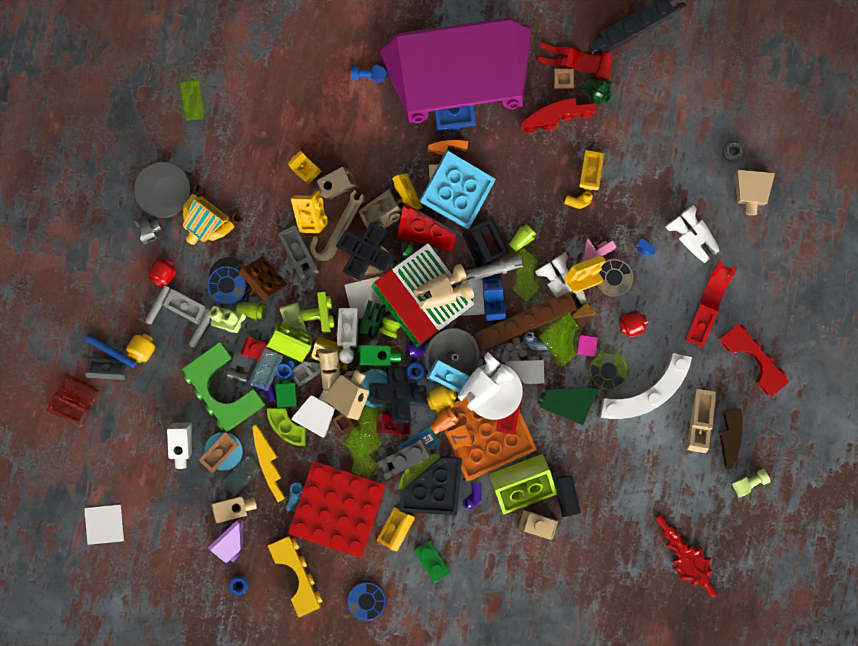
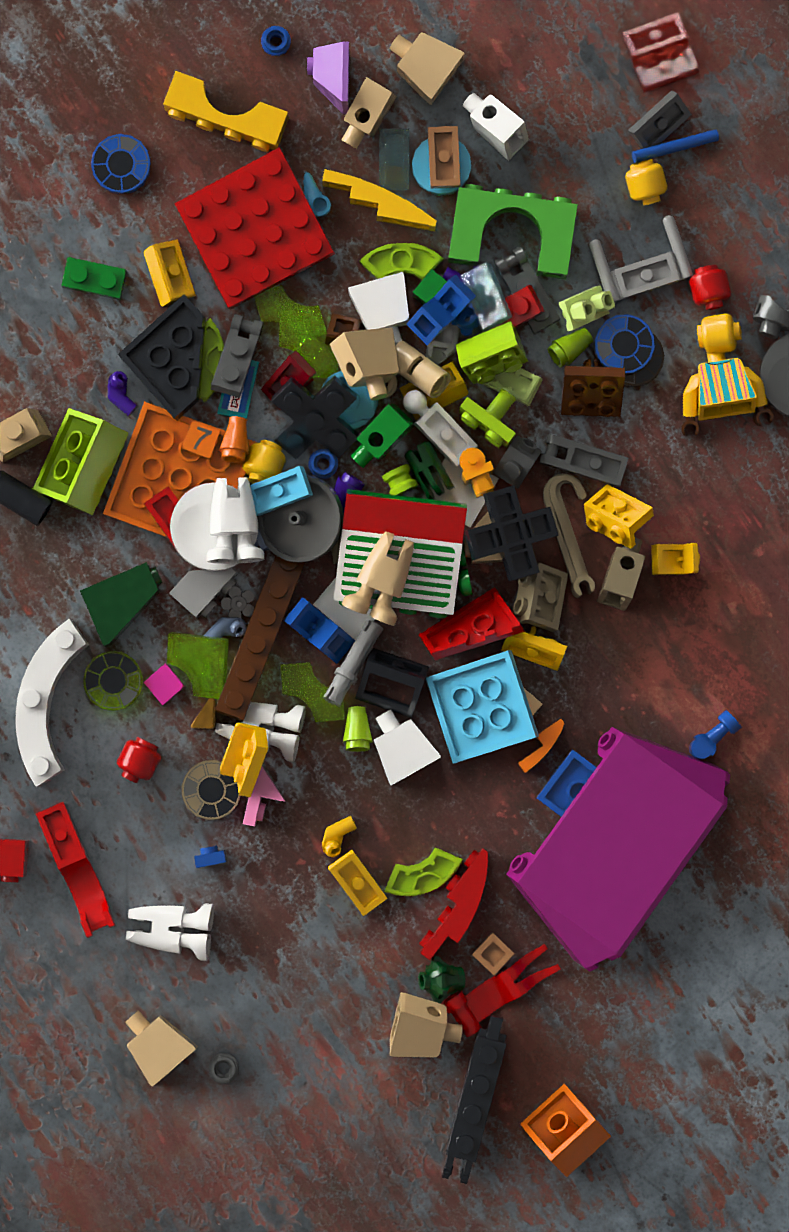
camera: 130 degrees right, 0 degrees up
none -> white torso [374,710,441,785]
none -> lime tile [384,848,463,896]
none -> tan torso [389,32,465,105]
none -> tan torso [390,992,463,1057]
none -> blue slope [407,275,476,345]
none -> light orange hips [459,447,494,498]
none -> dark grey bracket [493,436,542,489]
none -> yellow head [697,313,742,354]

